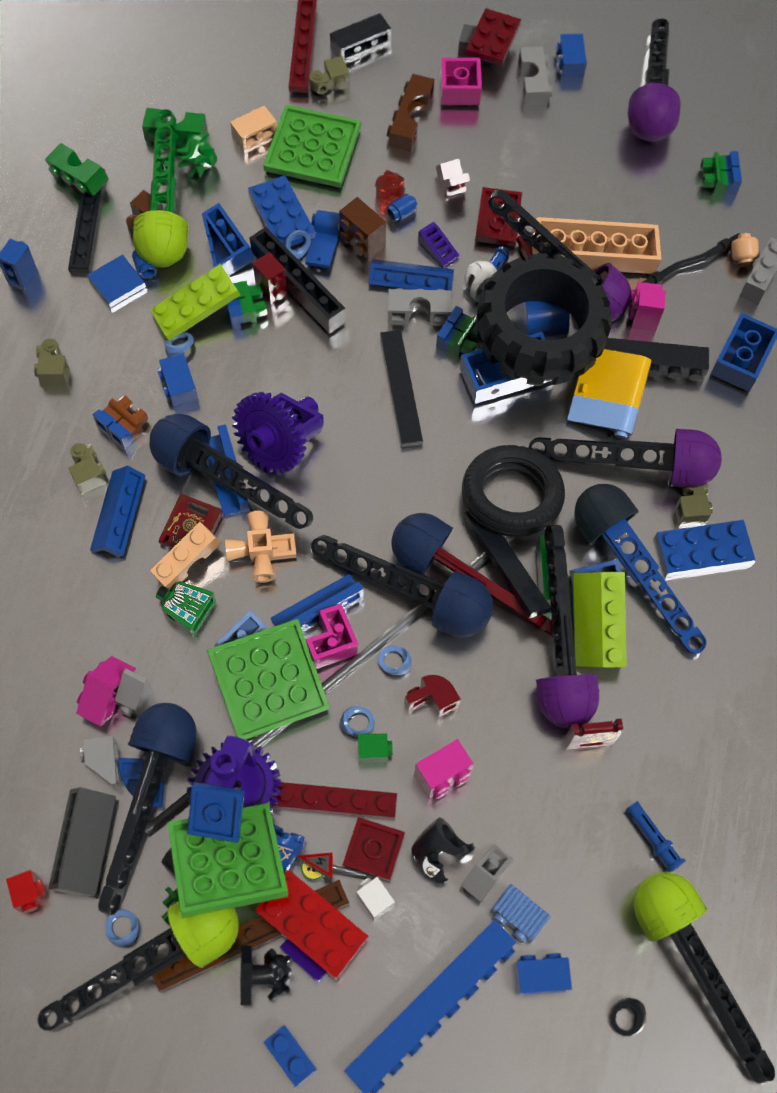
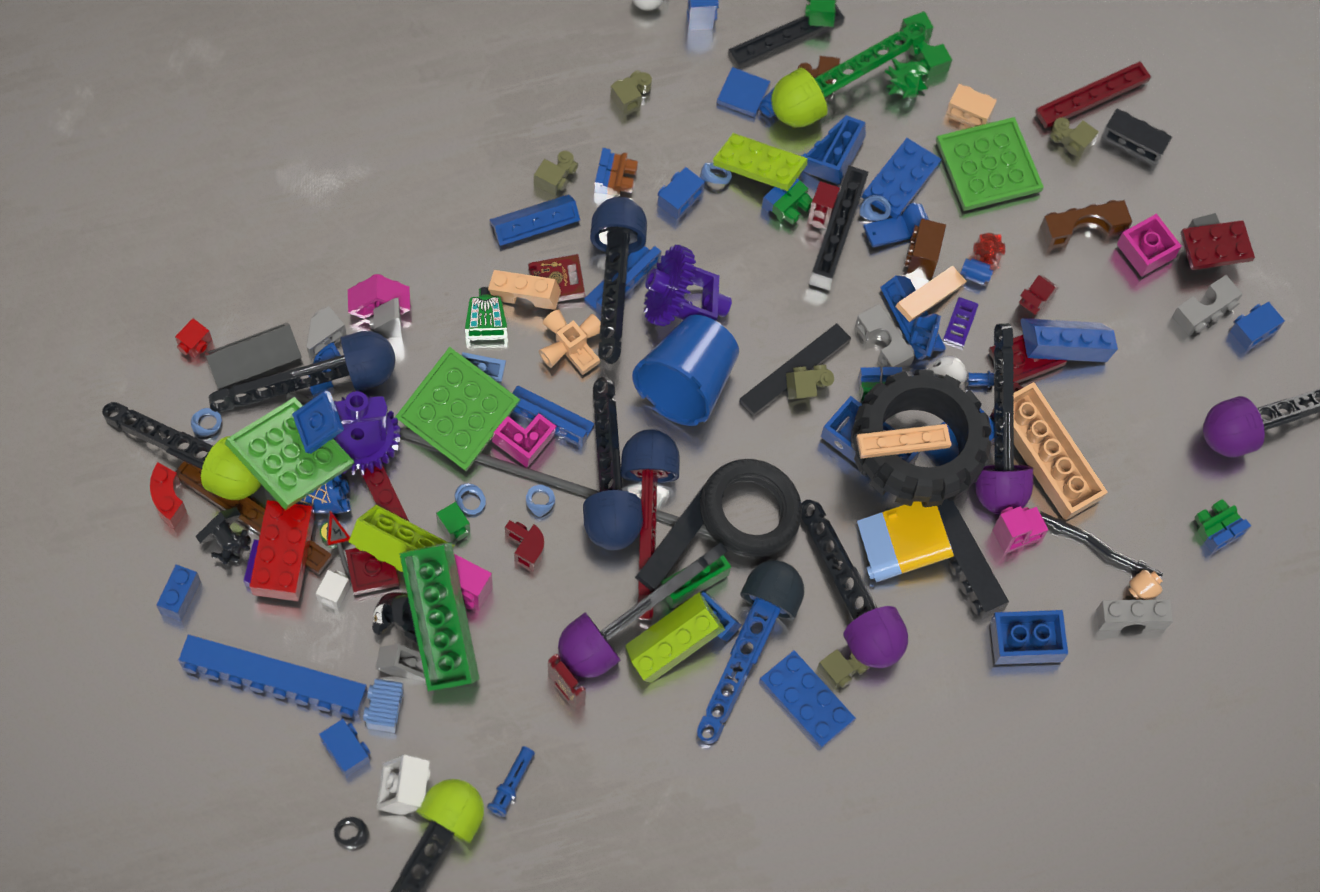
camera: 55 degrees right, 0 degrees up
none -> red brick [150,462,187,529]
none -> lime slope [349,505,455,572]
none -> white brick [377,755,430,815]
none -> green brick [399,542,480,691]
none -> blue cone [632,315,739,426]
none -> olive brick [786,365,834,400]
none -> light nougat tile [856,424,951,459]
none -> light nougat tile [895,266,967,322]
none -> blue slope [909,313,941,357]
none -> blue slope [1020,318,1118,362]

